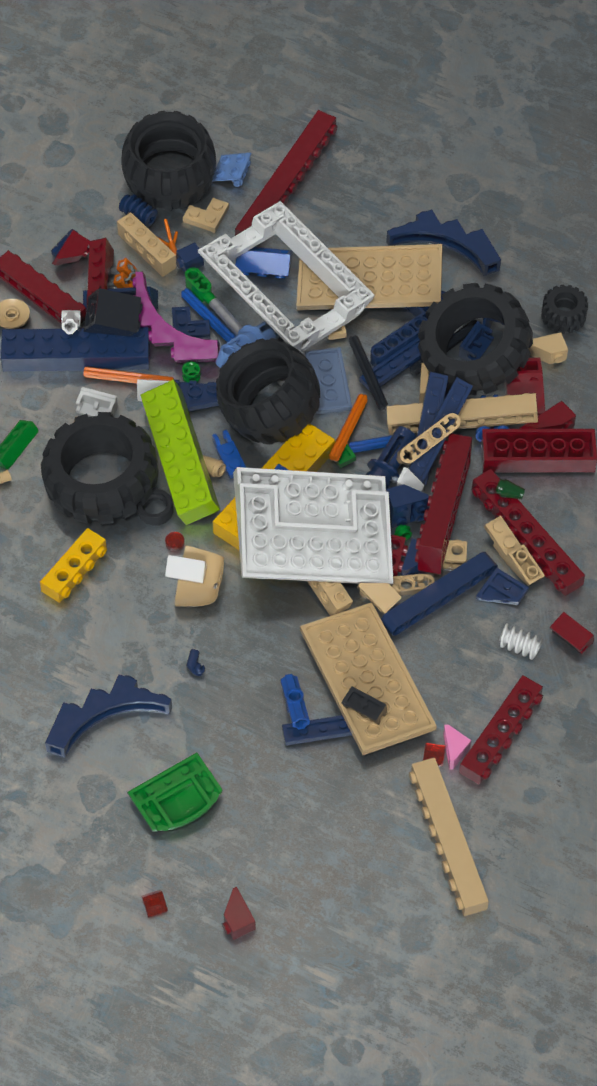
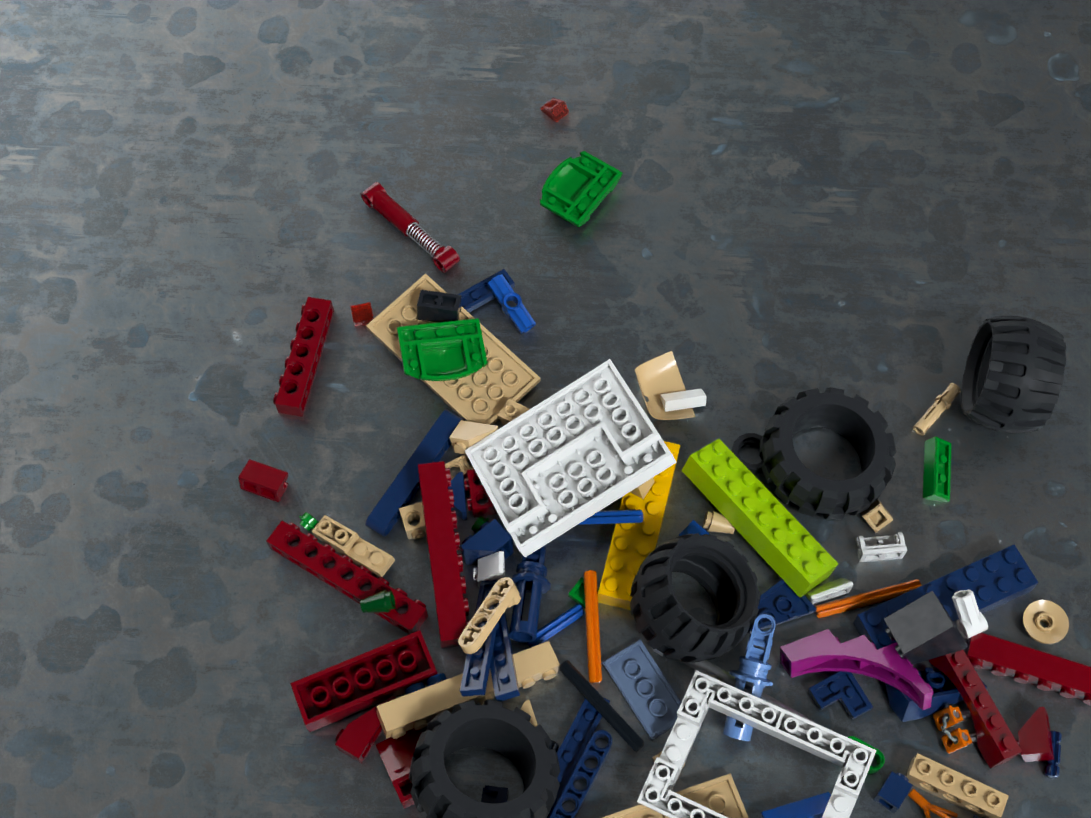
camera: 160 degrees right, 5 degrees up
yellow brick [40,528,107,603] -> none
dark blue arch [45,674,172,758] -> none
clear red tile [165,532,185,551] -> none
blue axle [181,288,236,343] -> none
green wheel [182,362,201,383] -> none
dark blue arm [186,649,205,676] -> none
dark red slope [222,887,256,940] -> none
tan brick [409,758,489,916] -> none
bright pink slope [443,724,471,770] -> none
dark blue wing [476,568,529,605] -> none
white piece [499,623,543,660] -> none
none -> green plate [299,512,319,531]
none -> dark red piece [360,182,460,273]
none -> green slope [397,318,488,381]

